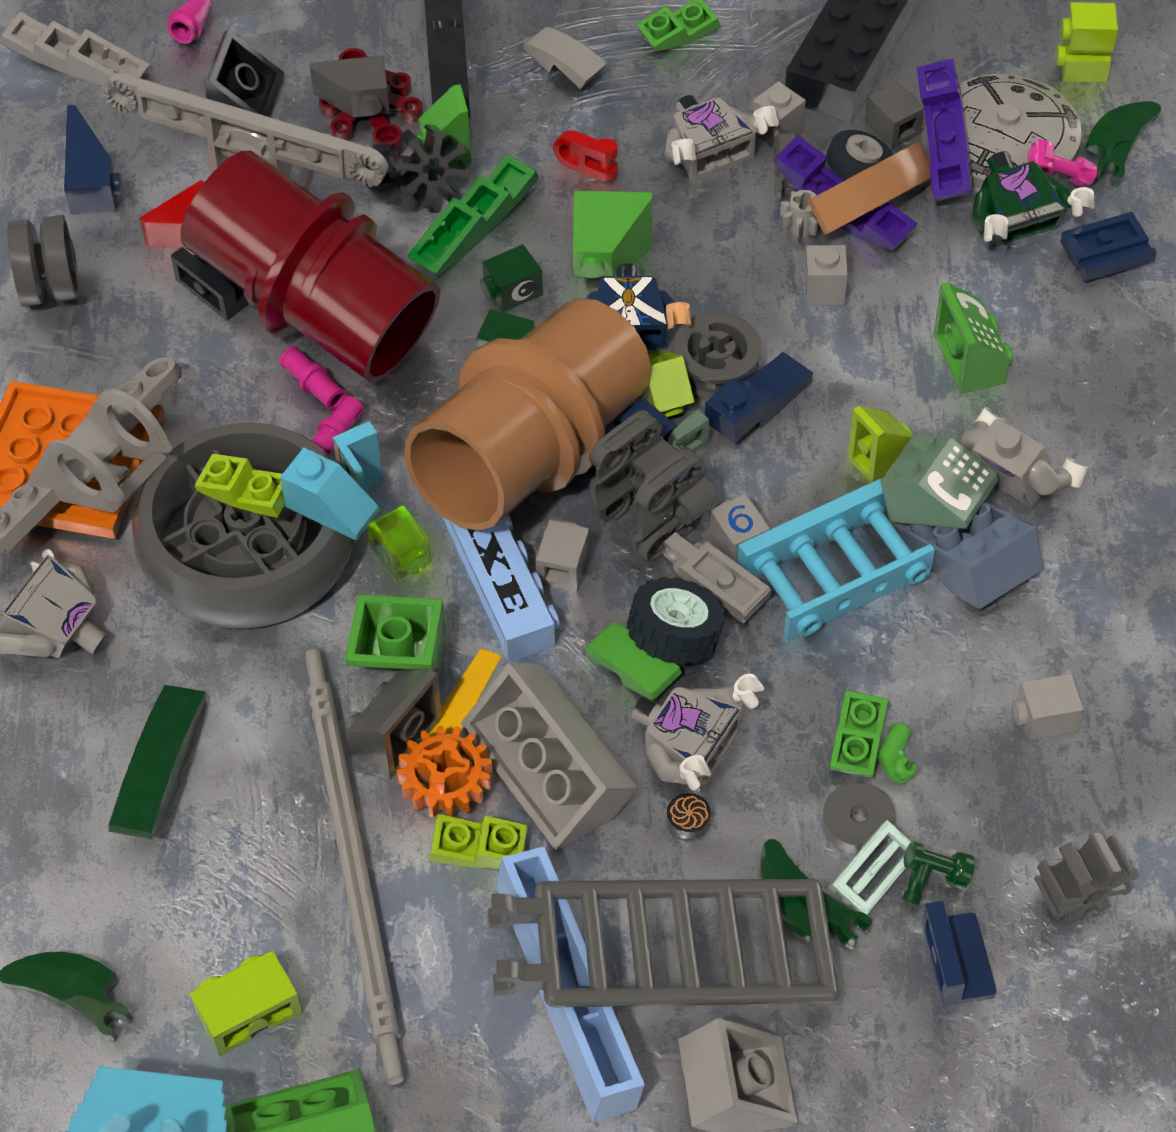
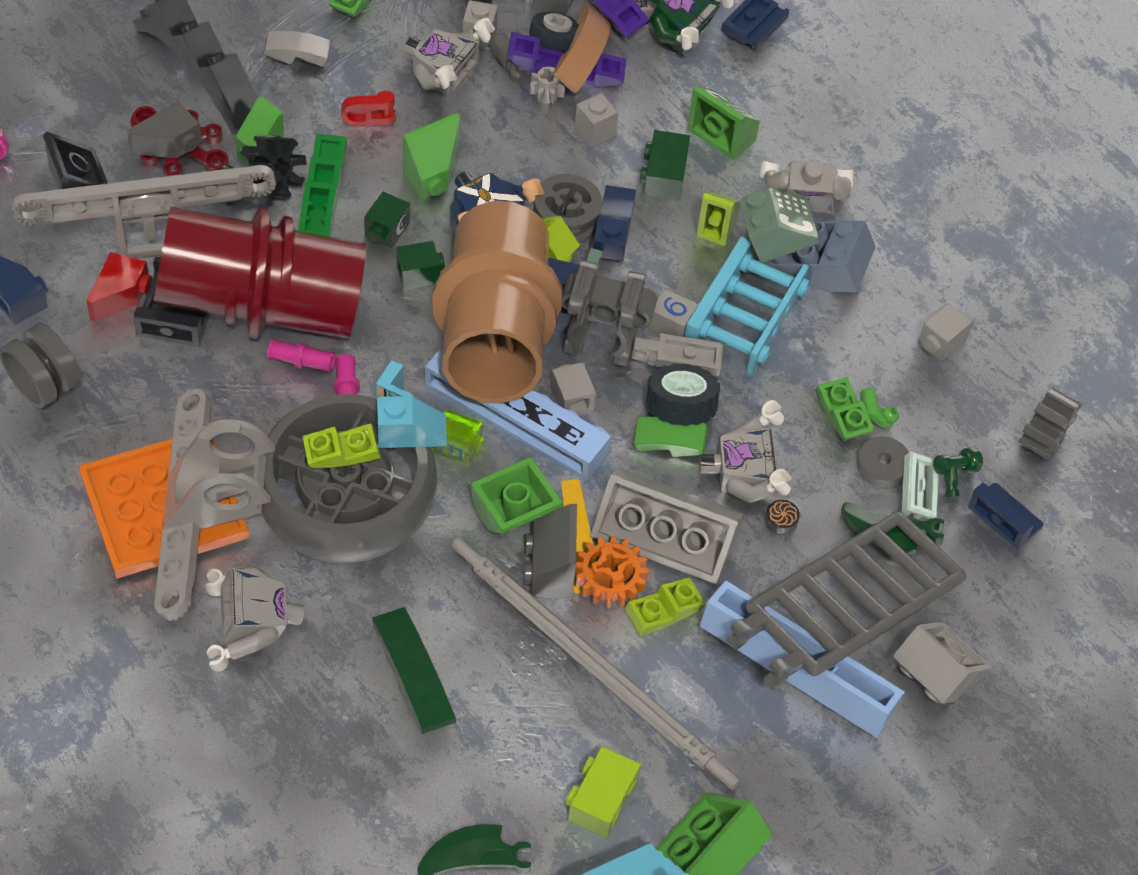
camera: 40 degrees left, 0 degrees up
none -> dark green brick [640,130,690,201]

